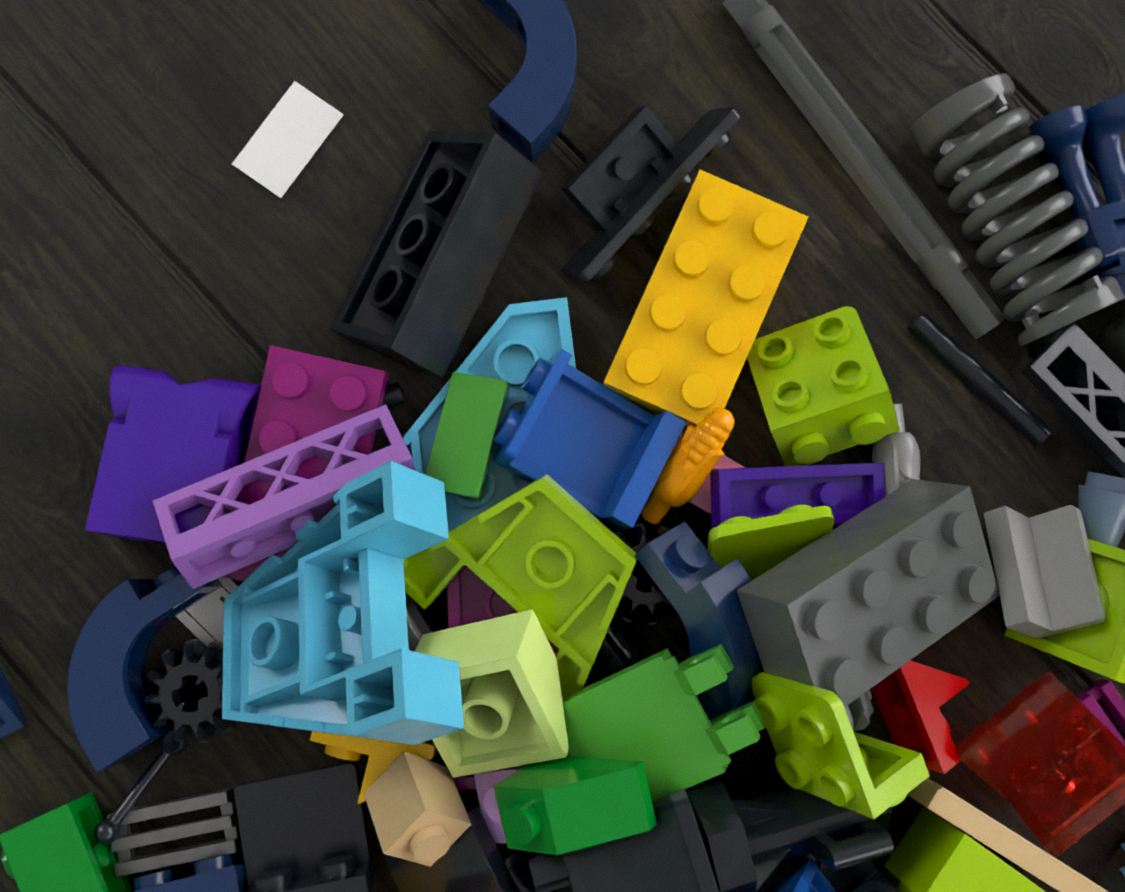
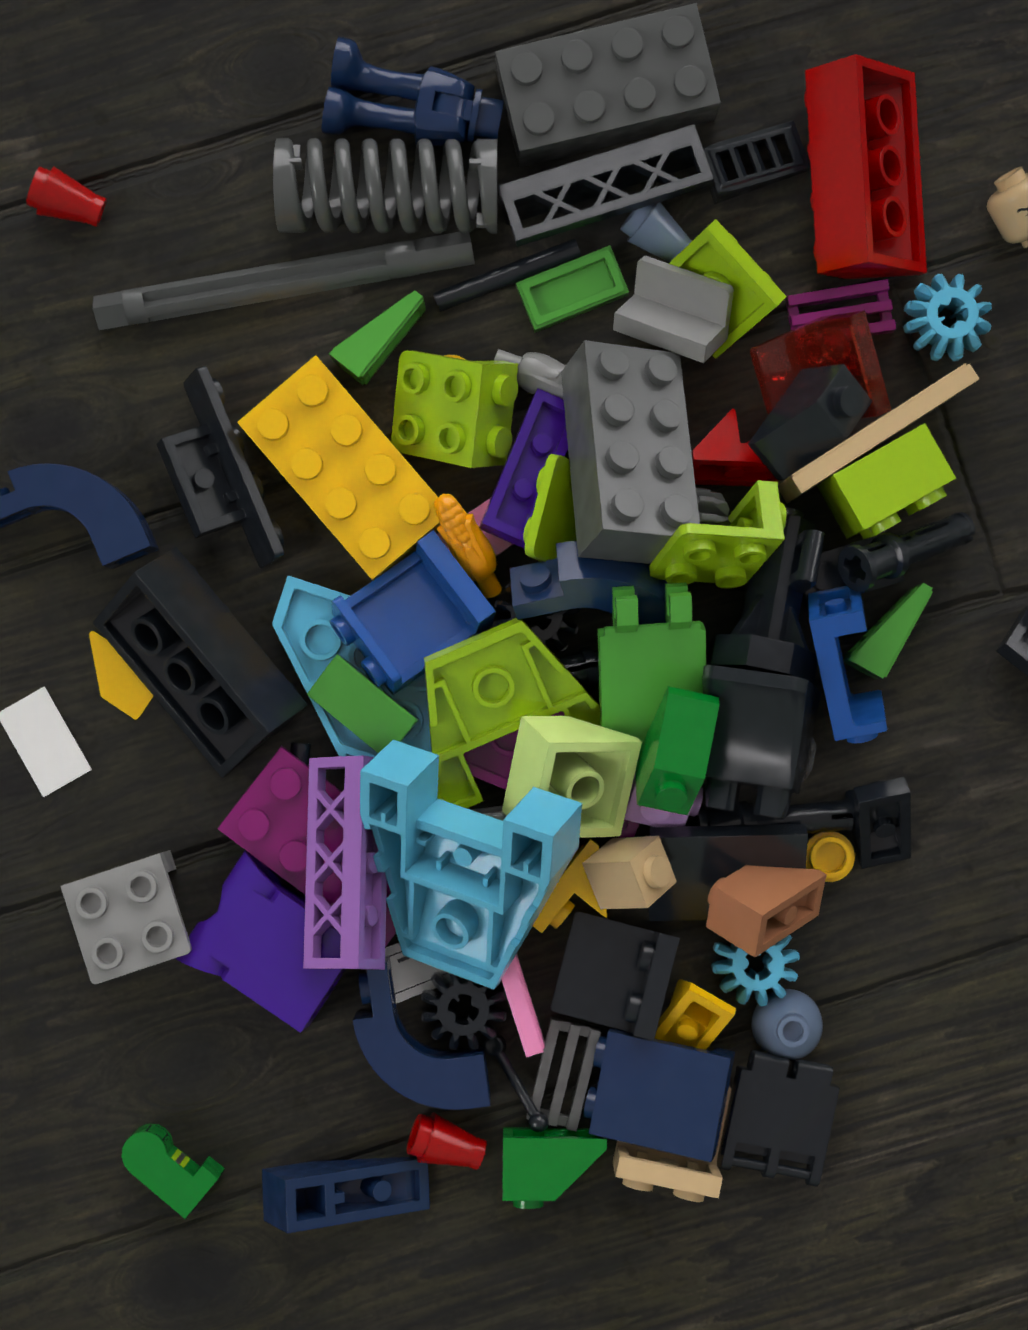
camera: 65 degrees left, 5 degrees up
none -> light grey bracket [60,850,192,984]
none -> yellow sticker [89,631,153,720]
none -> bright green slope [329,290,426,385]
none -> red cone [407,1112,487,1170]
none -> bright pink tile [501,954,545,1057]
none -> bright green tile [516,245,629,333]
none -> black slope [748,364,873,480]

